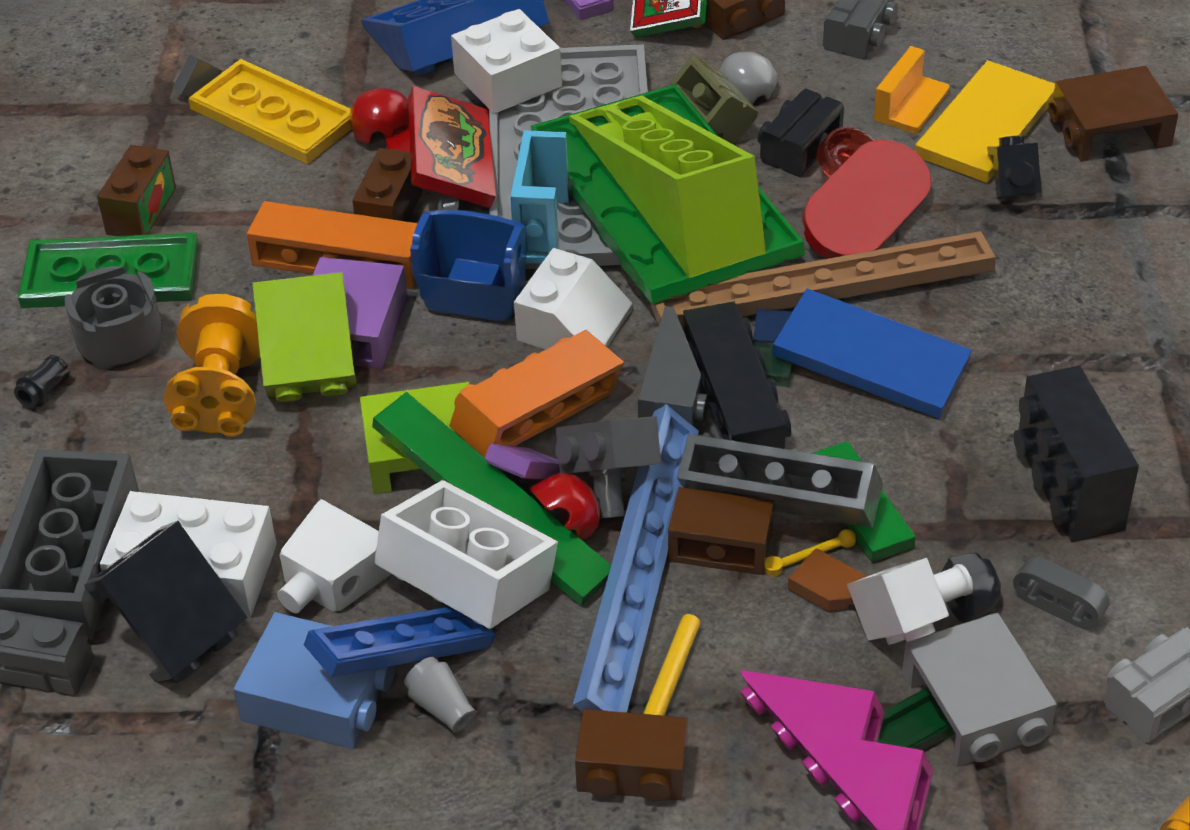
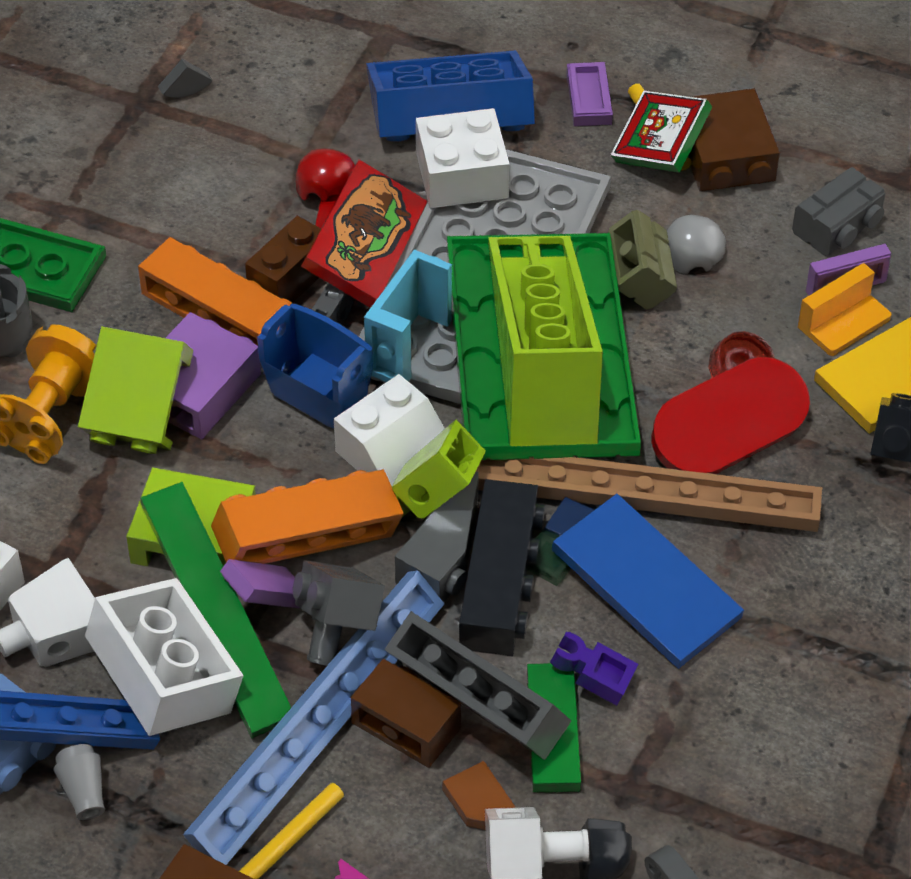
camera: 20 degrees right, 5 degrees up
reddish brown brick [97,145,177,236] -> none
yellow tile [188,59,352,165] -> none
red hair [530,473,601,542] -> none
black brick [758,88,844,177] -> none
yellow hinge [764,529,857,577] -> none
black brick [1014,365,1139,543] -> none
none -> lime torso [392,419,486,519]
none -> dark purple plate [550,632,638,706]
none -> medium lavender tile [806,244,891,296]

